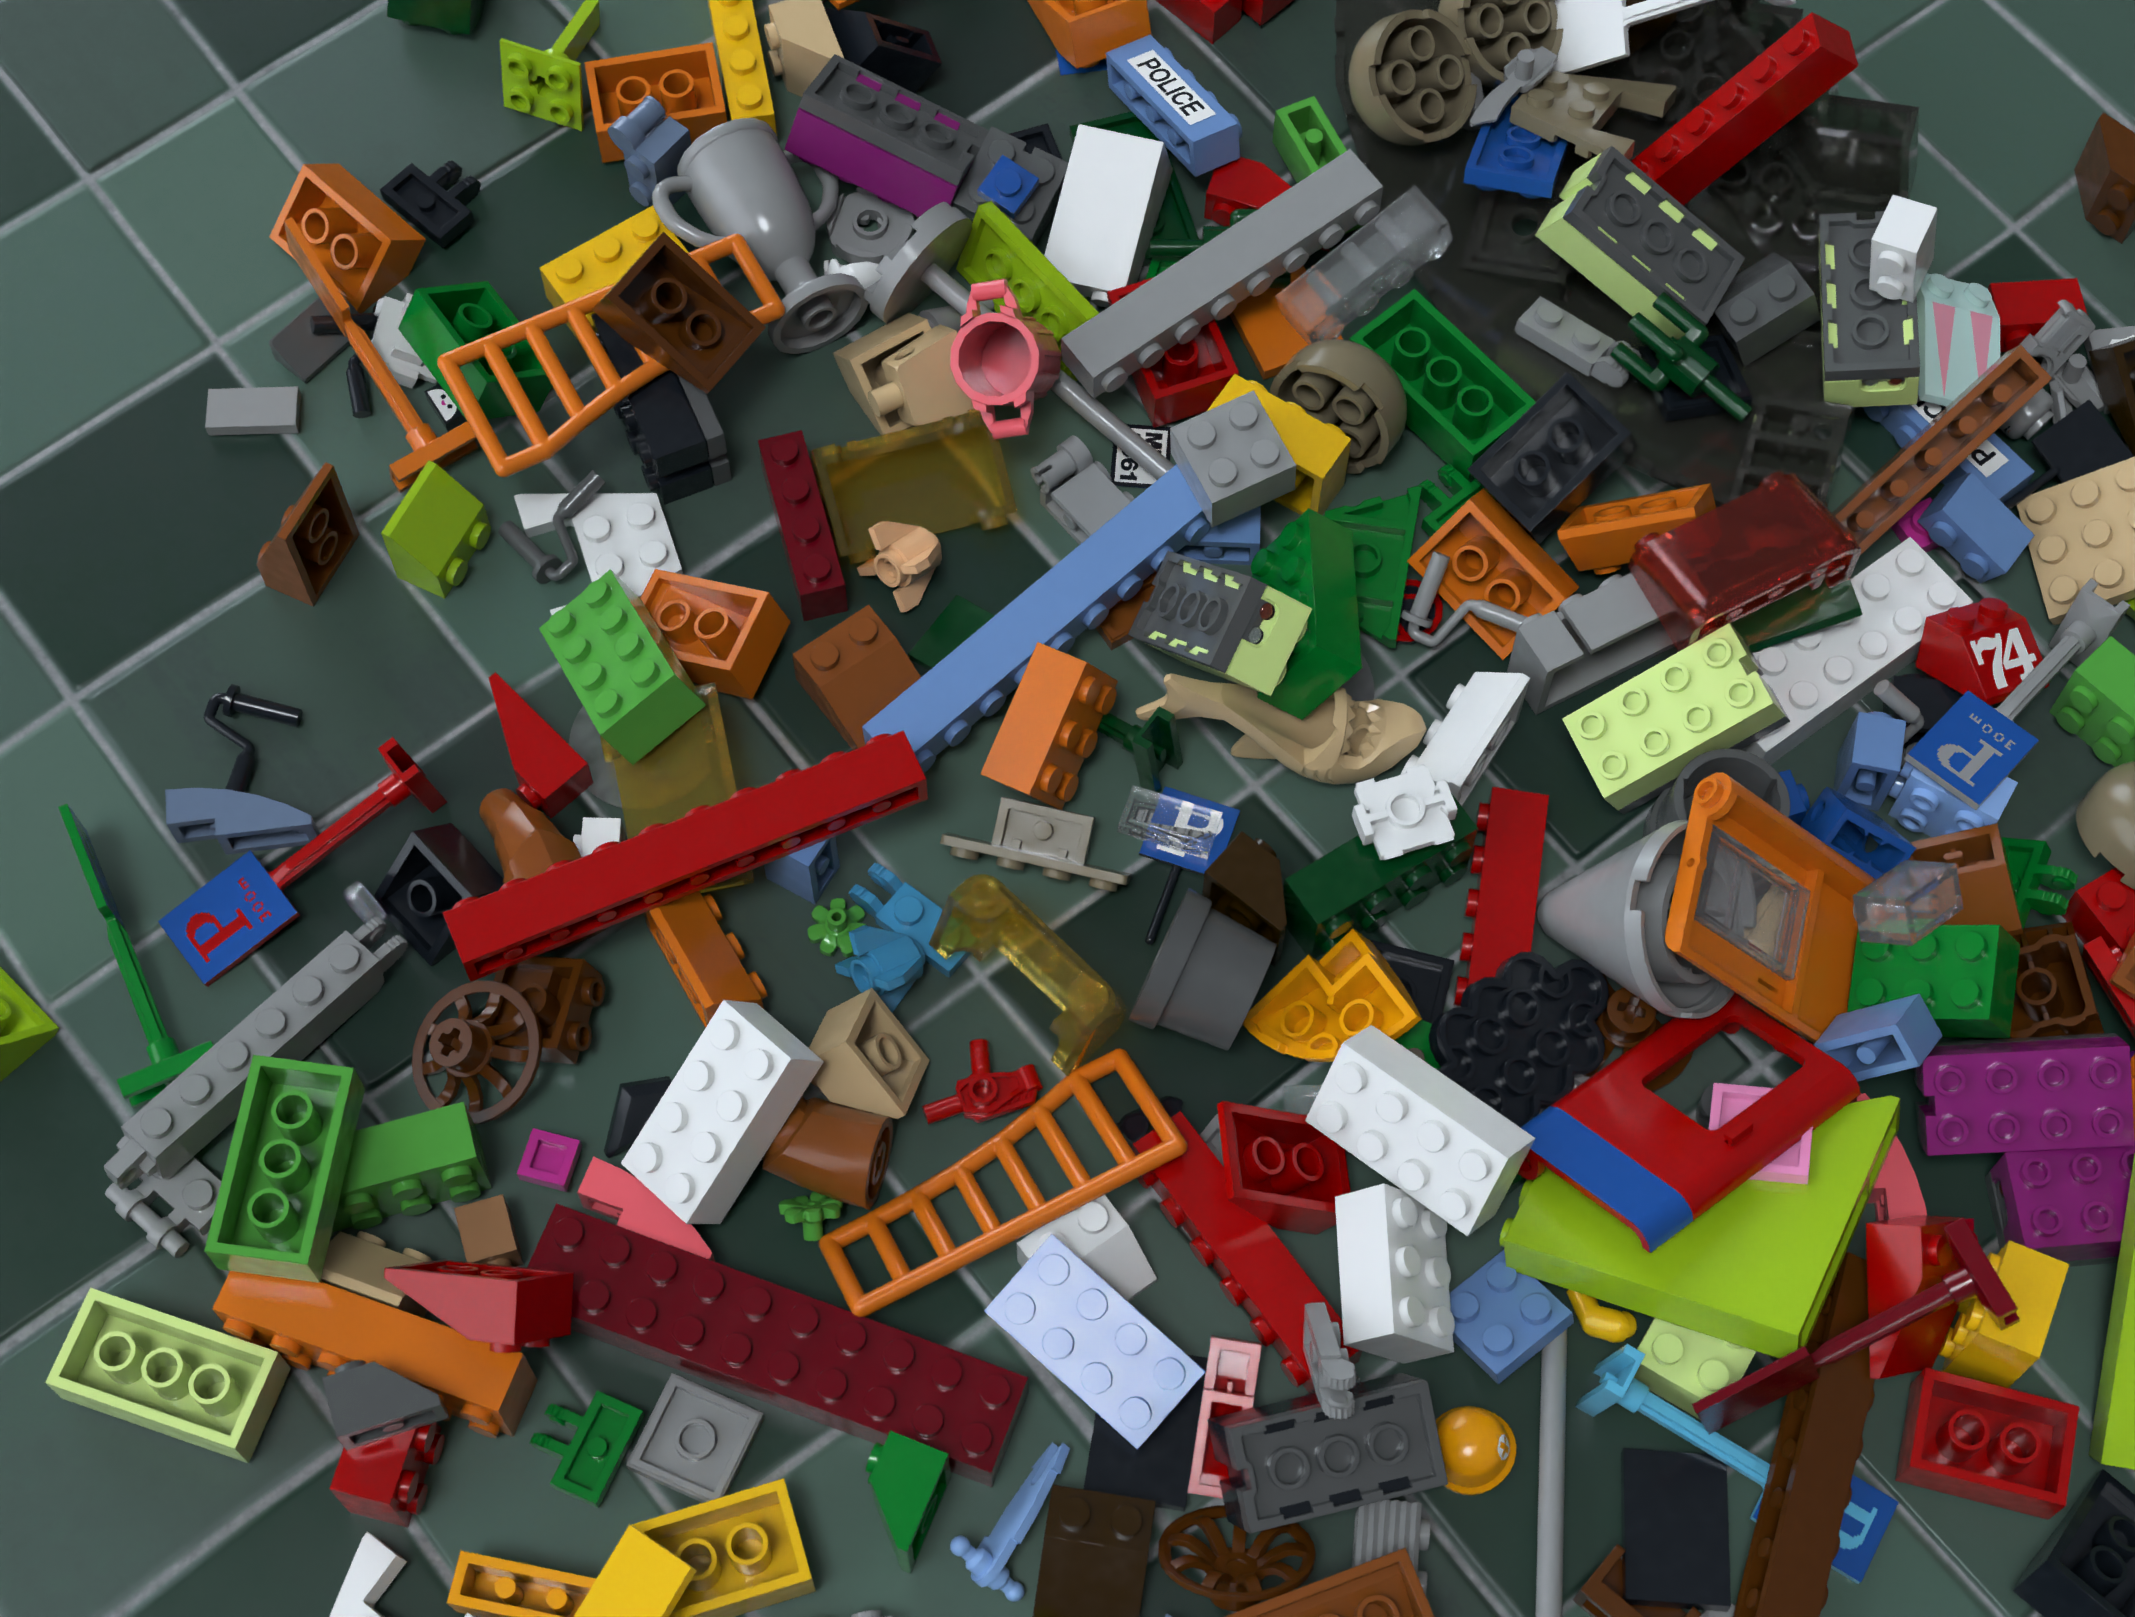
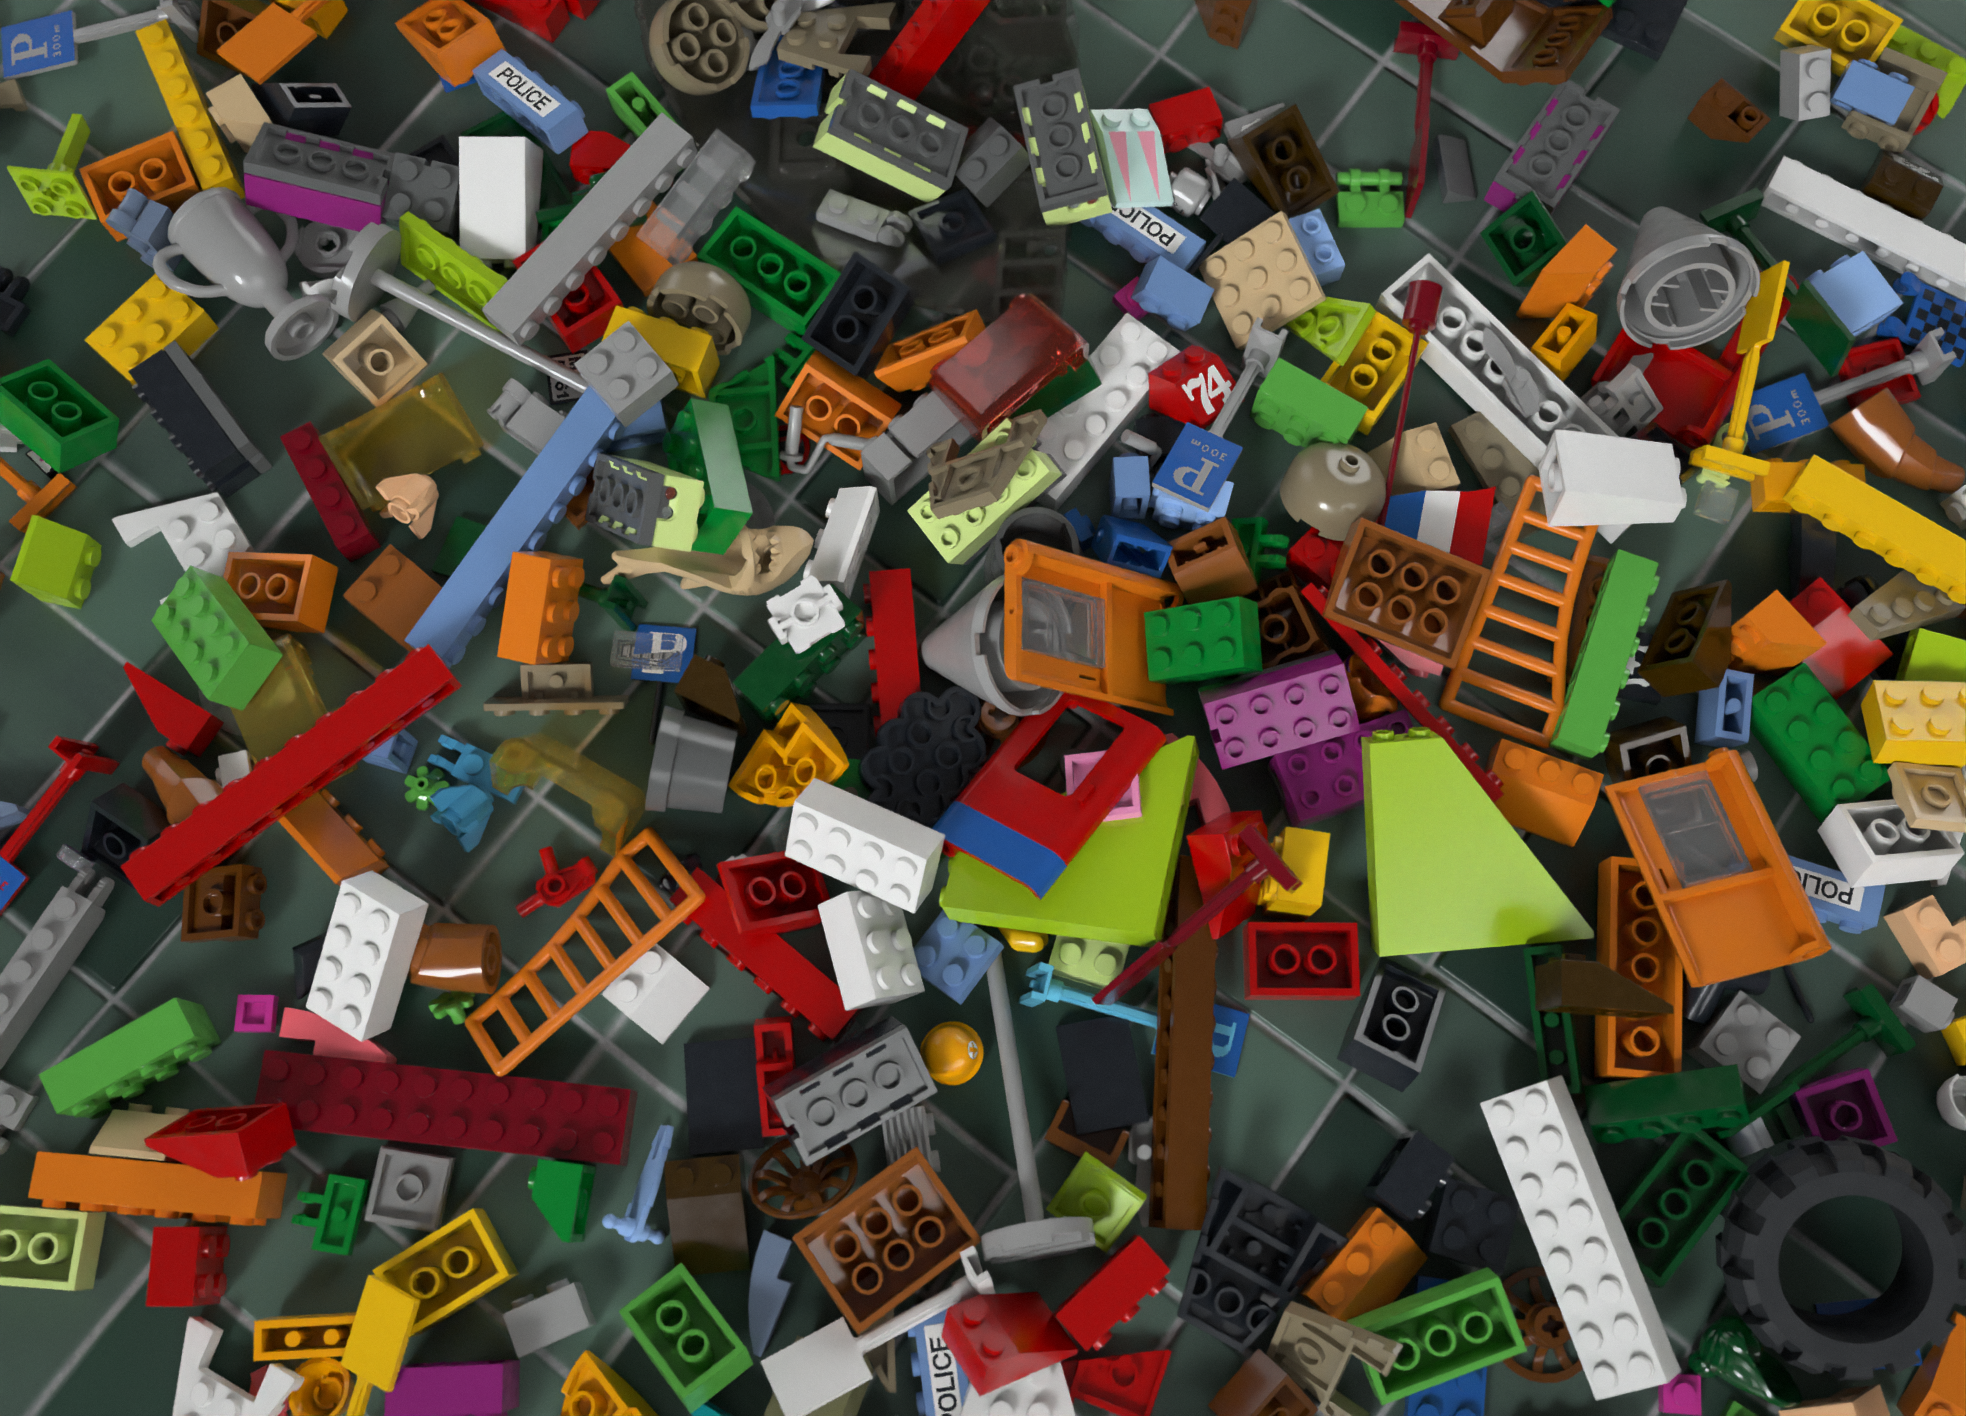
camera: 15 degrees left, 10 degrees up
bright green brick [204,1055,365,1283] -> none
dark grey slope [322,1360,449,1450] -> none
reddish brown wheel [412,981,542,1125] -> none
orange bar [437,233,785,478] -> none
medium nougat brick [454,1194,524,1267] -> none
dark grey piece [498,470,606,584] -> none
reddish brown slope [592,232,766,394] -> none
tan slope [809,988,930,1119] -> none
tan torso [868,324,979,426] -> none
coral container [950,278,1062,440] -> none
blue plate [977,154,1039,219] -> none
plate [984,1234,1206,1450] -> none
light grey hinge [1303,1302,1356,1420] -> none
dark green plant [1610,292,1753,423] -> none
medium blue brick [1814,993,1943,1081] -> none
dark orange brick [1816,345,2053,568] -> none
clear brick [1853,860,1964,946] -> none
white brick [1869,195,1938,303] -> none
light grey piece [2019,300,2095,377] -> none
none -> dark tan wing [926,409,1048,519]

